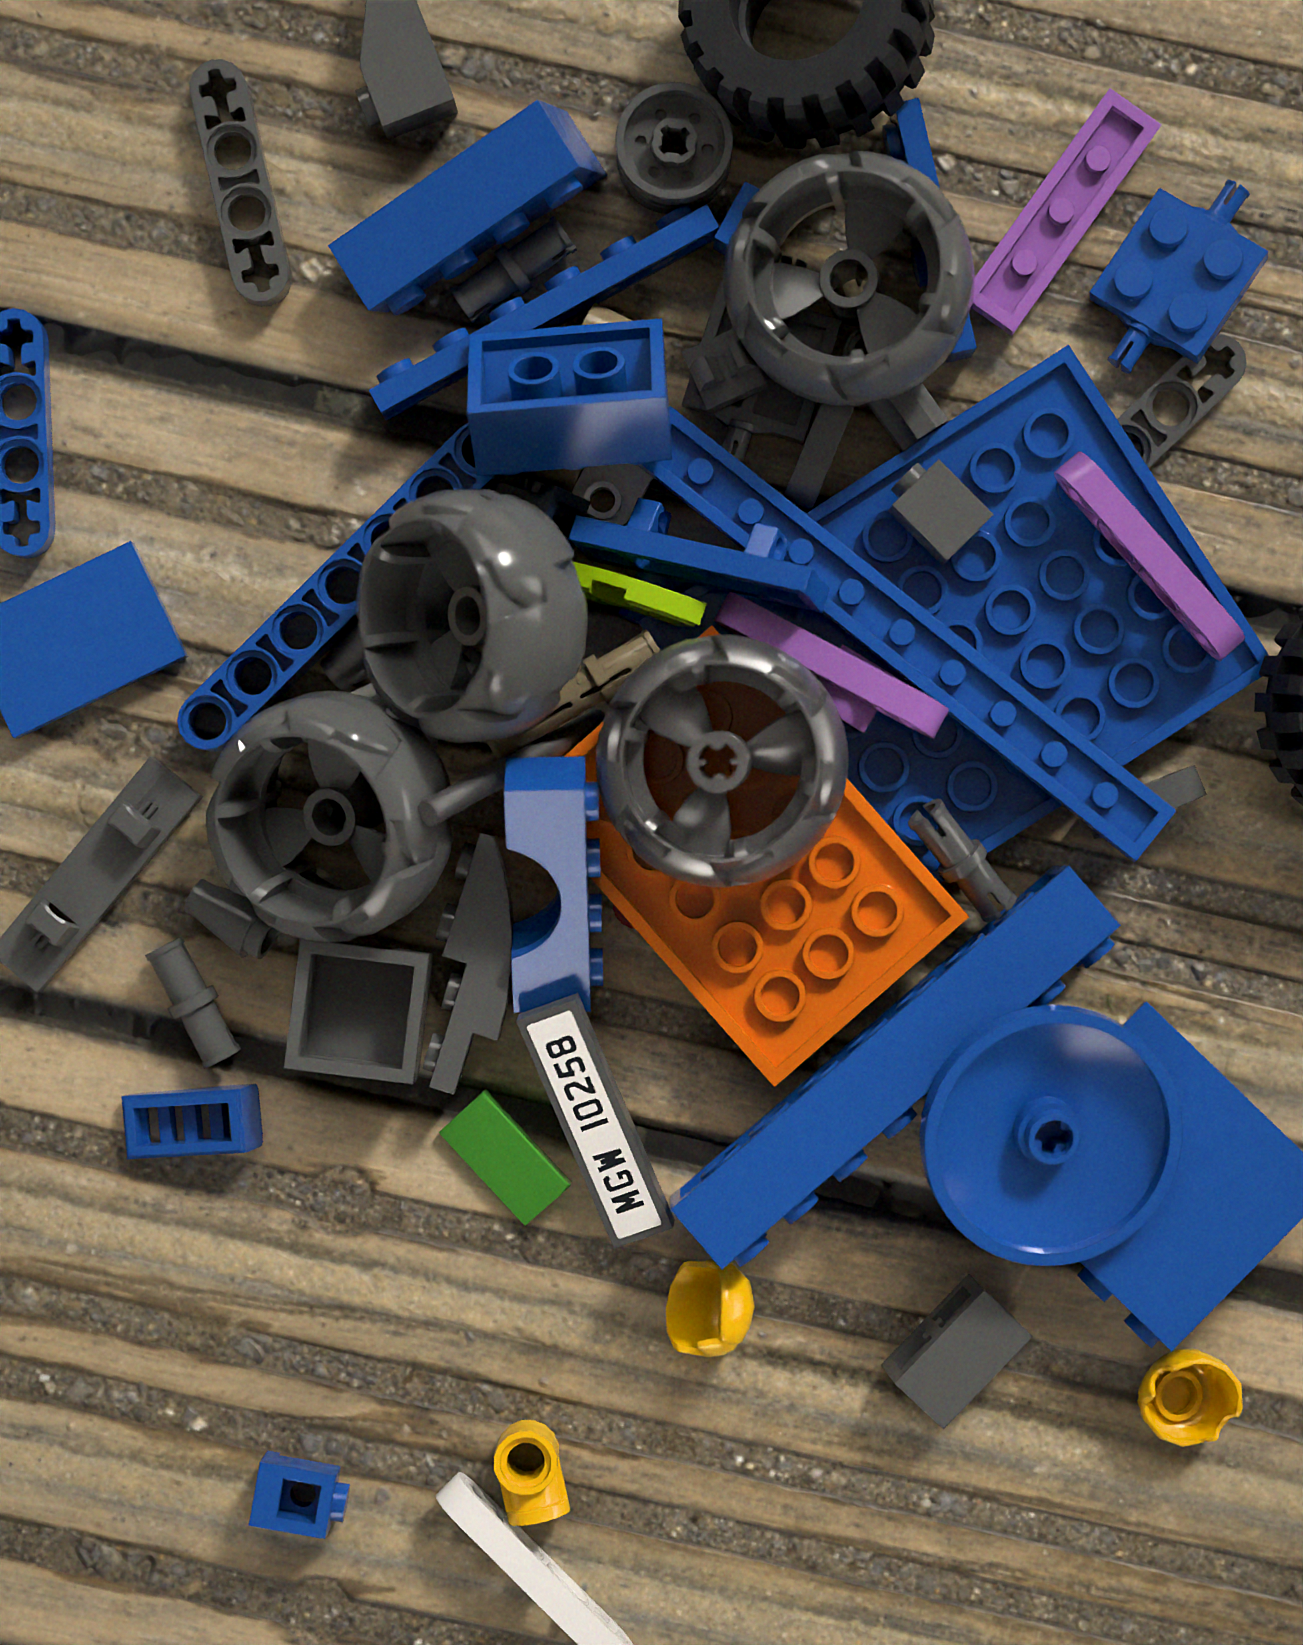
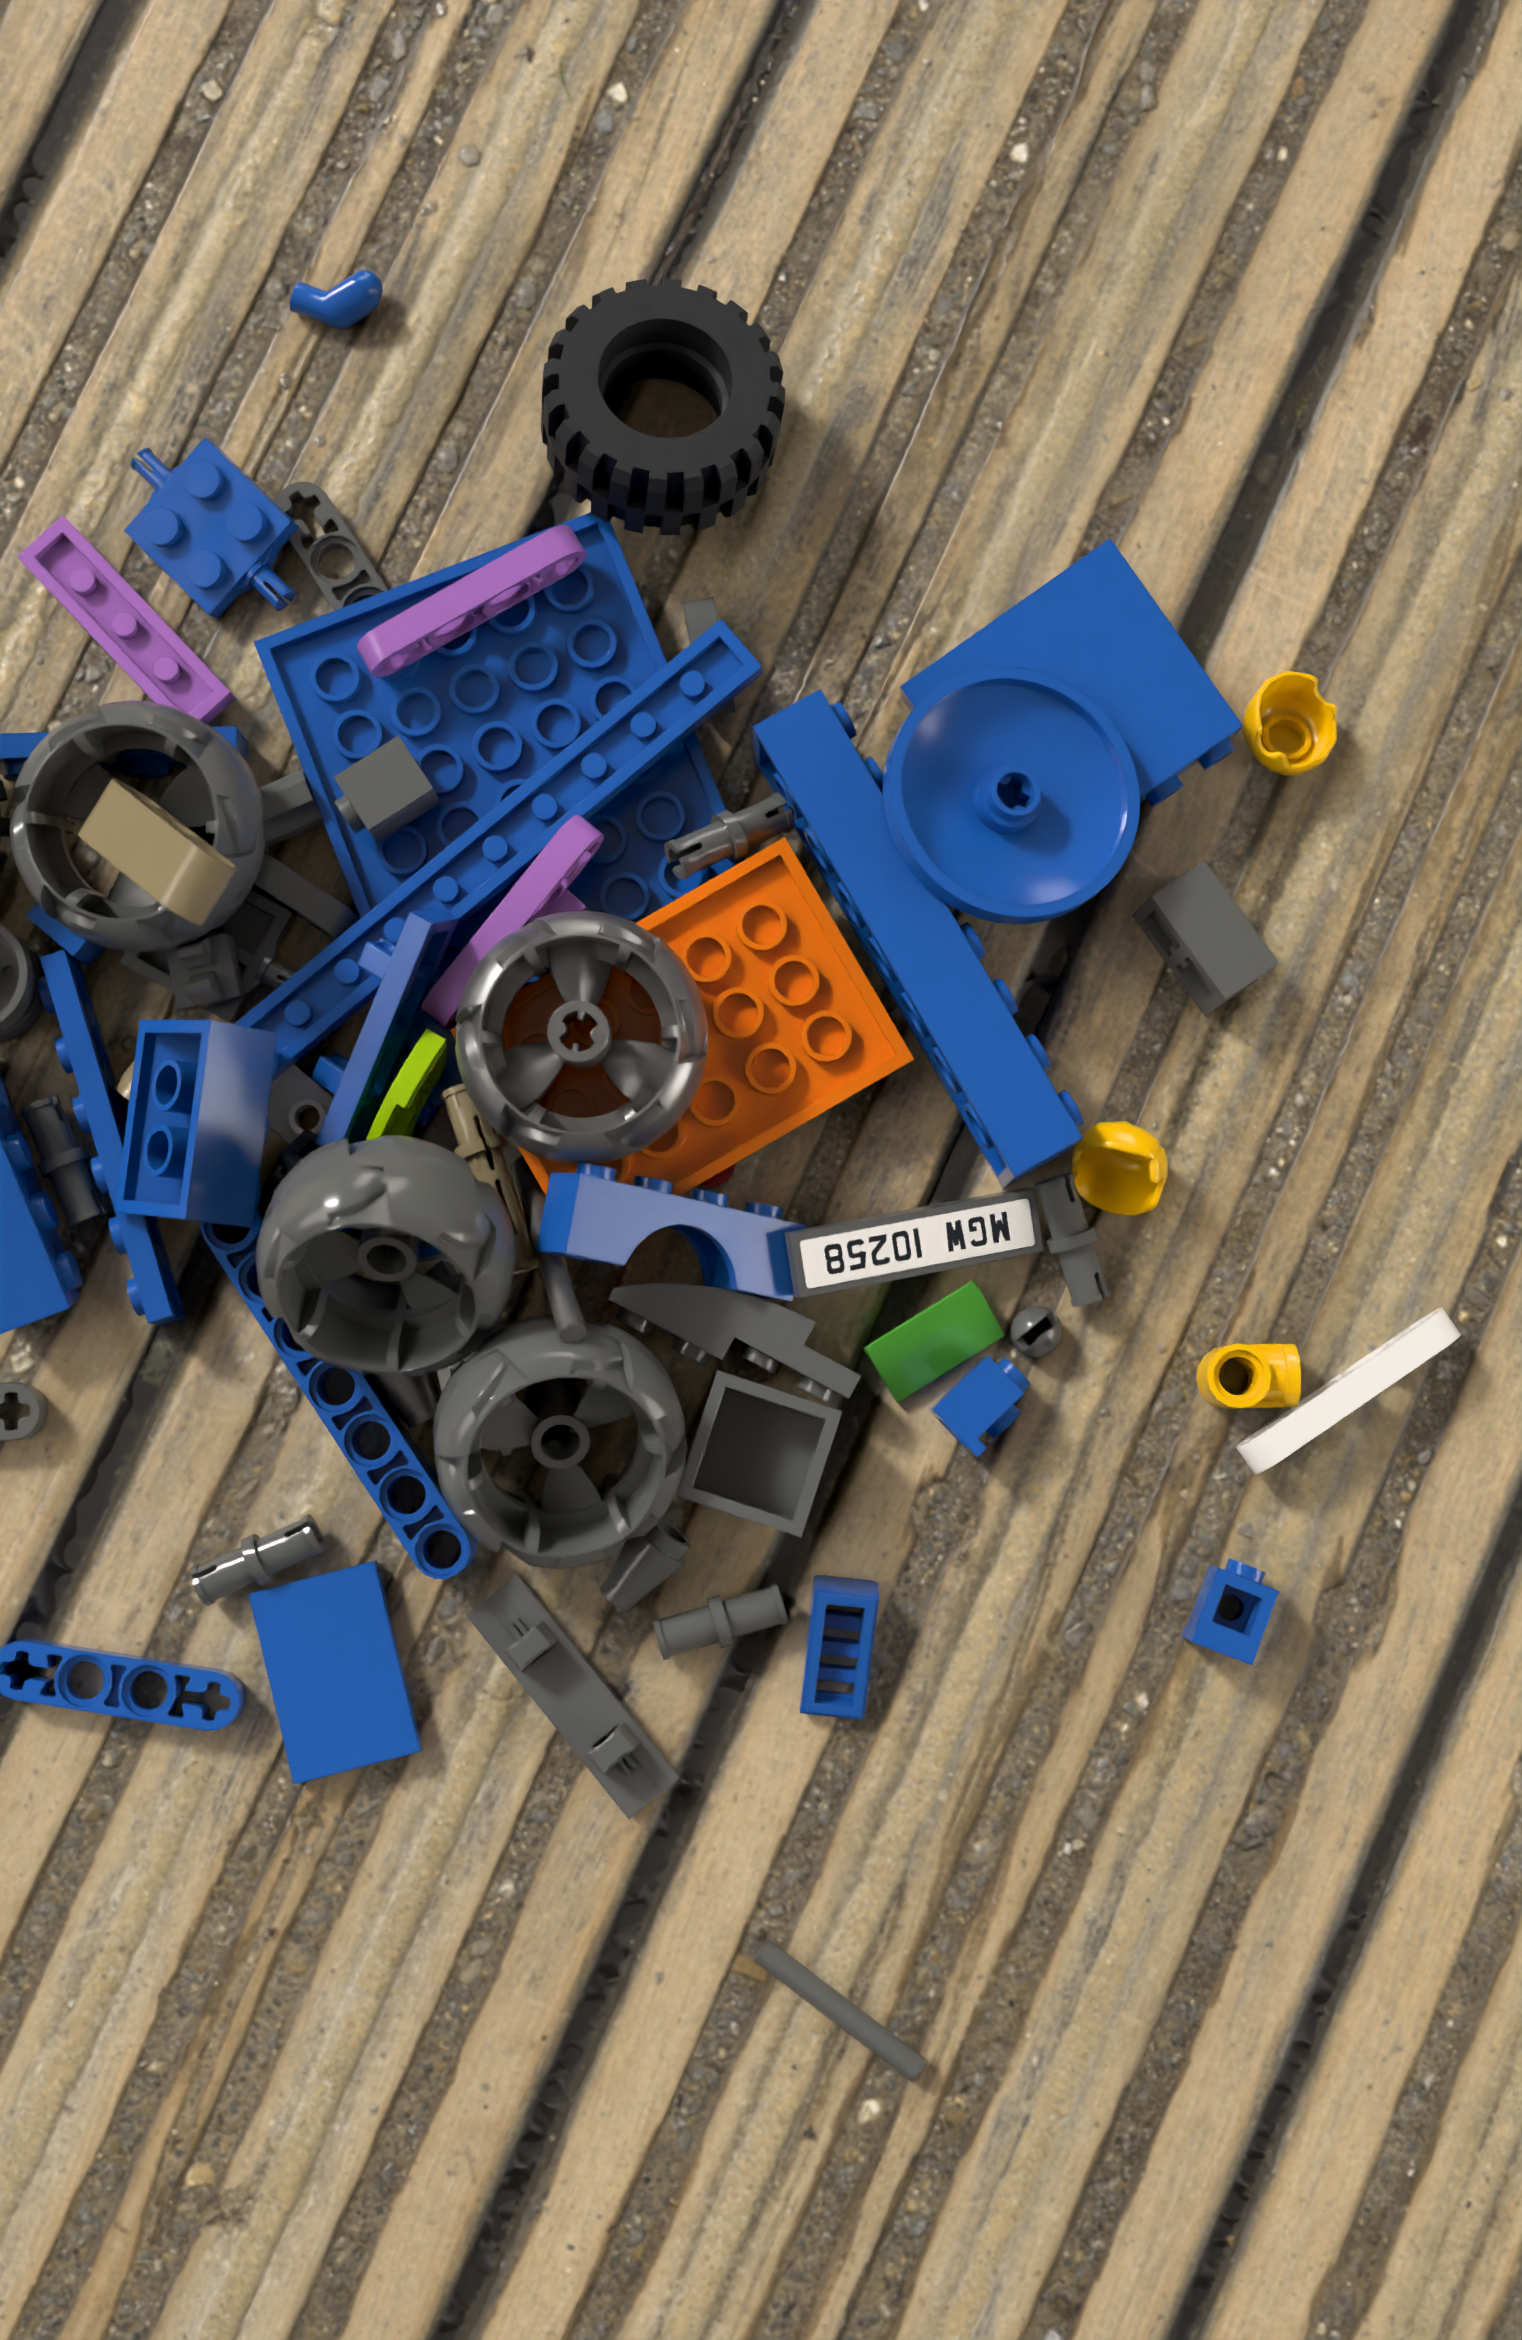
camera: 75 degrees left, 5 degrees down
none -> dark tan beam [78,778,238,926]
none -> dark grey pin [190,1514,326,1606]
none -> blue brick [929,1356,1031,1457]
none -> dark grey hinge [1010,1306,1062,1358]
none -> dark grey pin [1034,1172,1112,1307]

